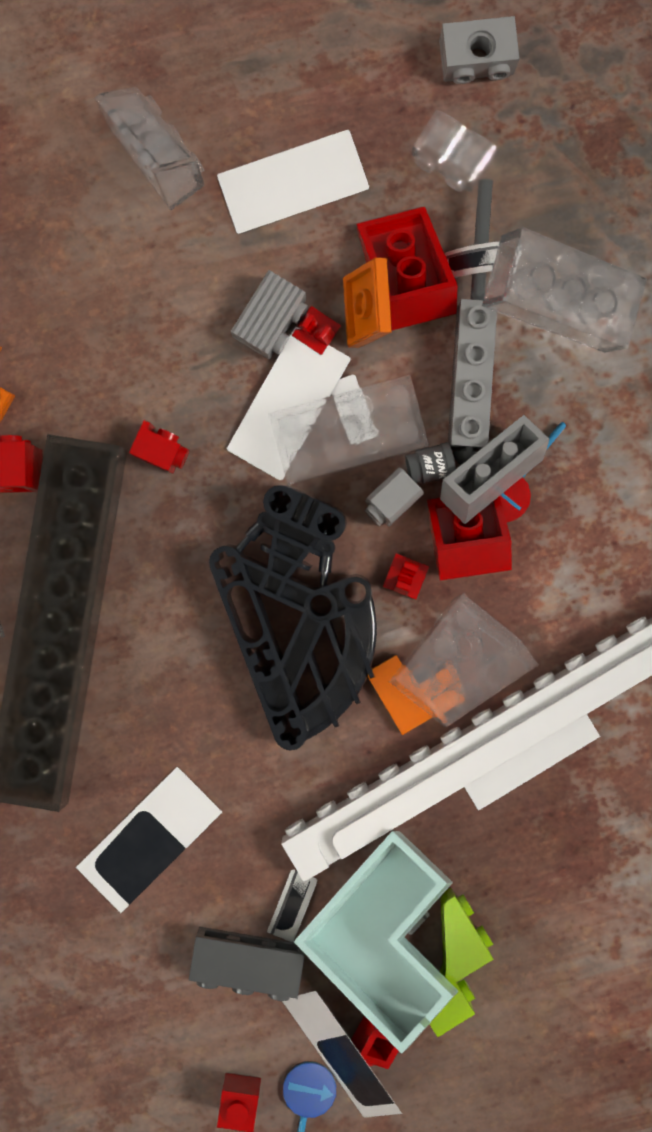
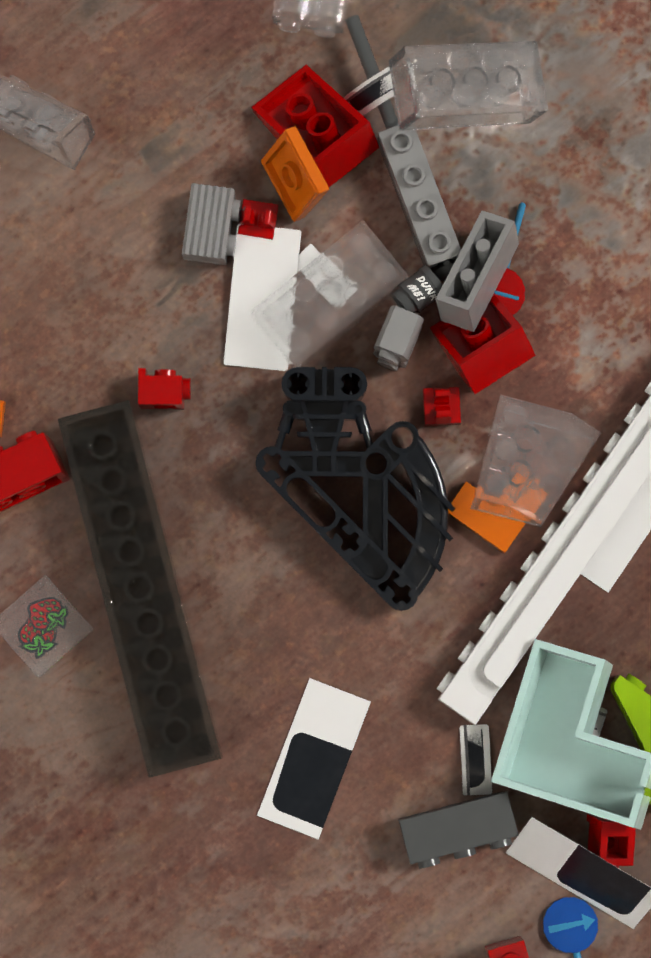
camera: 25 degrees left, 5 degrees down
white sticker [217,130,369,234] -> none

